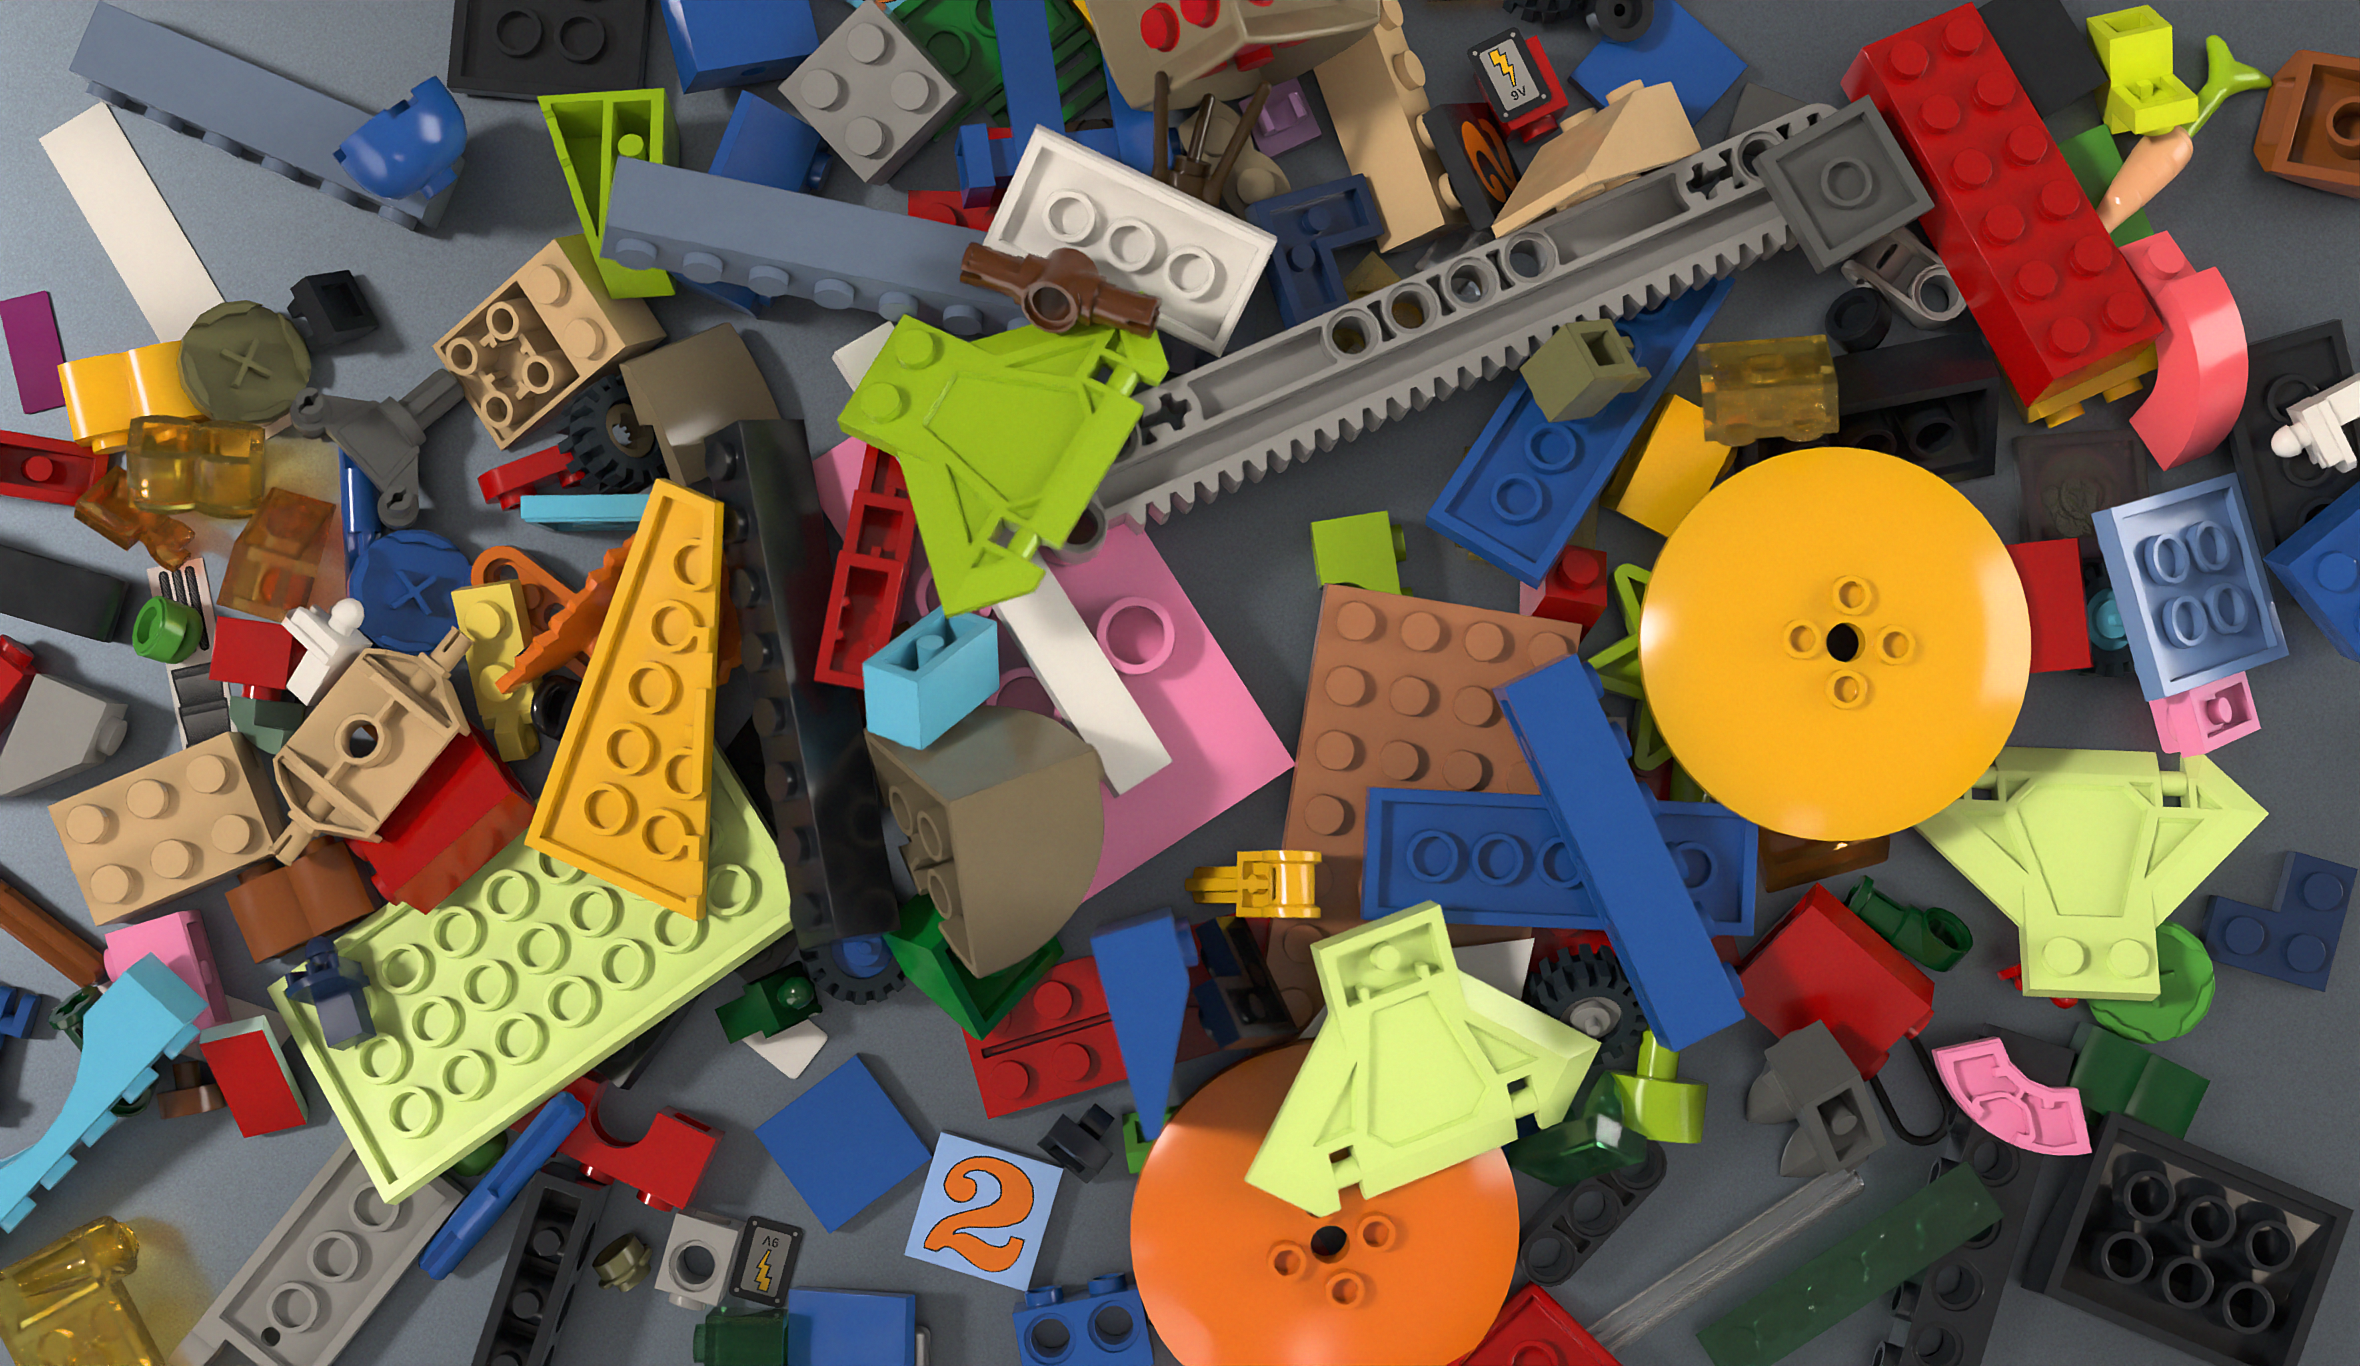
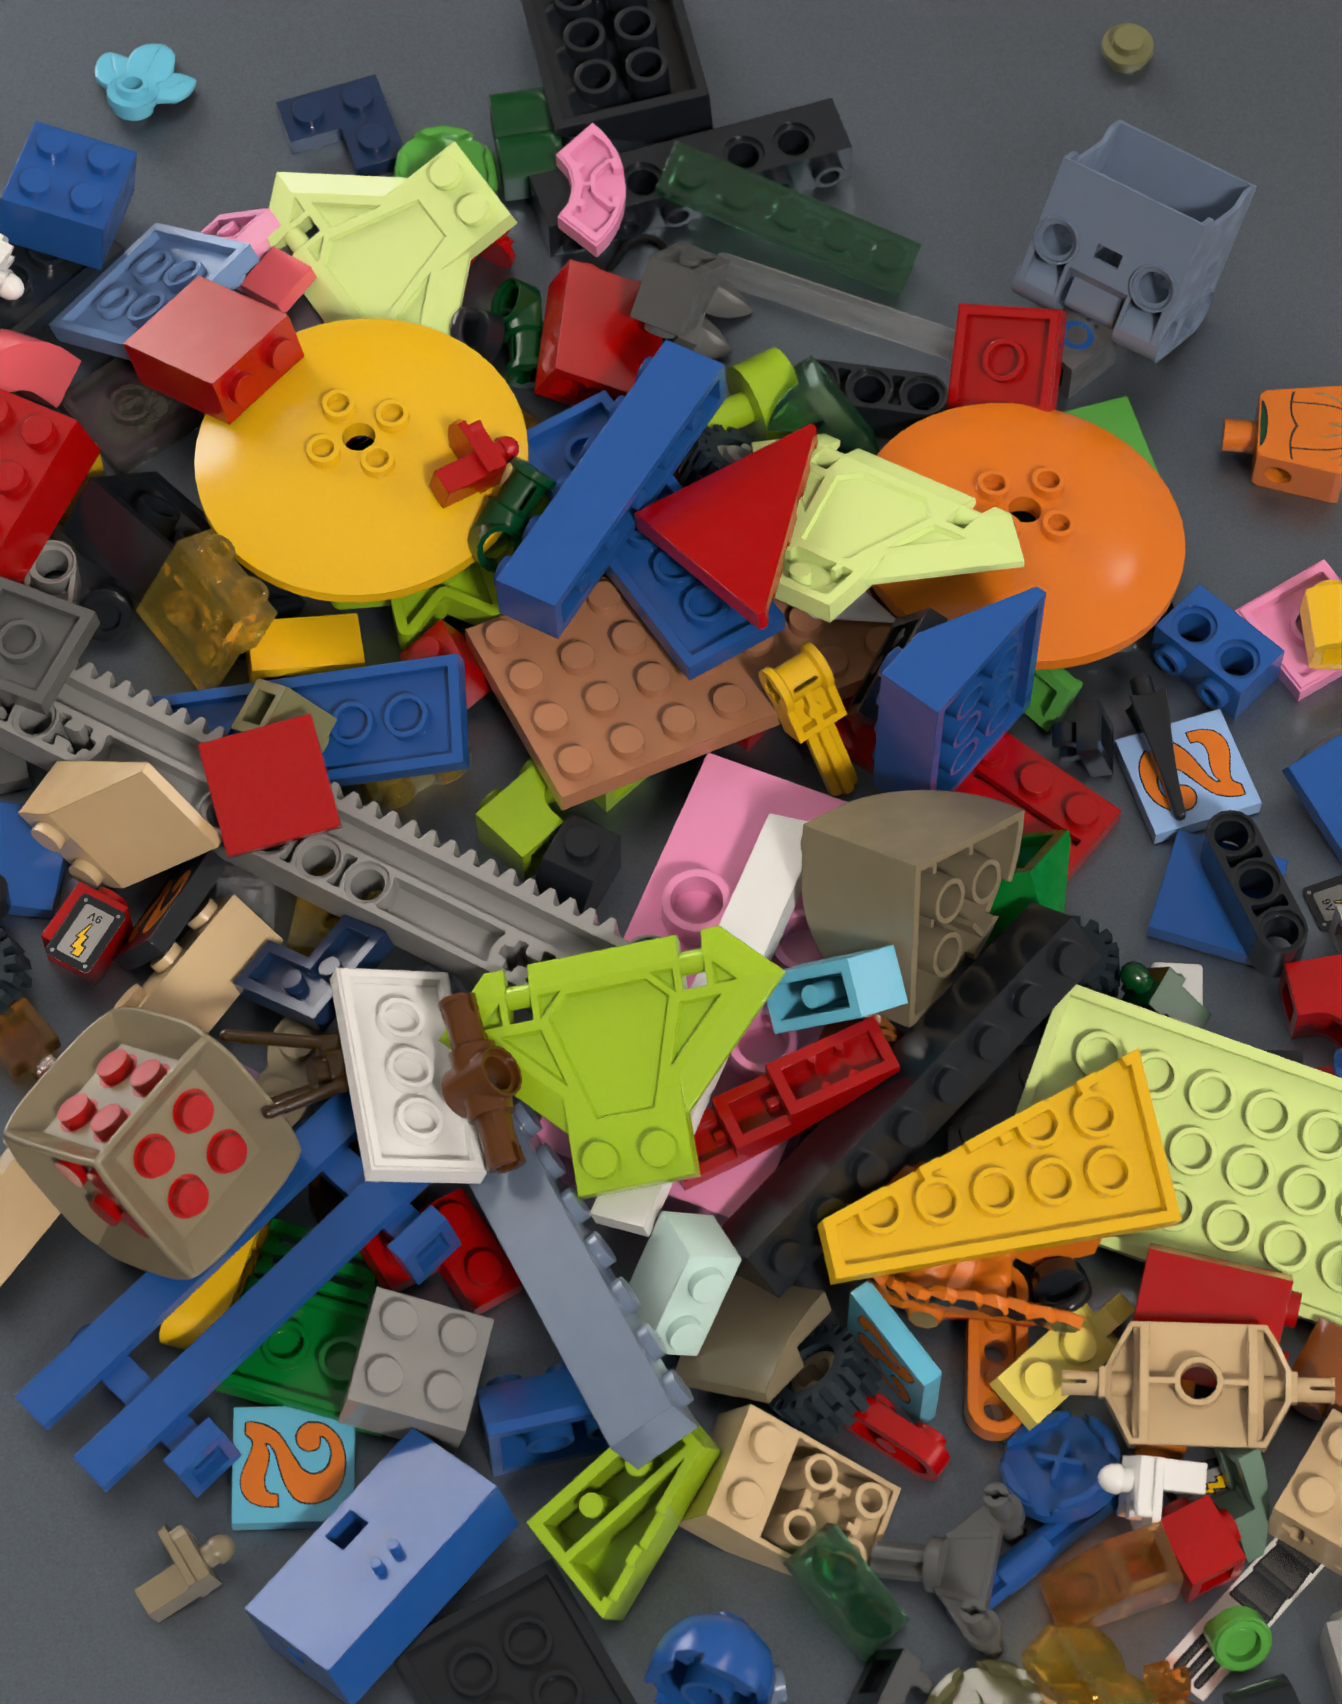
camera: 125 degrees left, 25 degrees down
none -> brick [123,276,305,425]
none -> red tile [197,713,343,859]
none -> coral tile [240,246,317,313]
none -> red piece [429,419,519,509]
none -> black tile [450,307,505,362]
none -> dark green connector [467,456,557,573]
none -> black slope [535,812,621,915]
none -> light aqua brick [629,1211,742,1356]
none -> red tile [634,423,818,630]
none -> clear green tile [783,1522,910,1661]
none -> black piece [1125,675,1186,821]
none -> black beam [1200,810,1309,978]

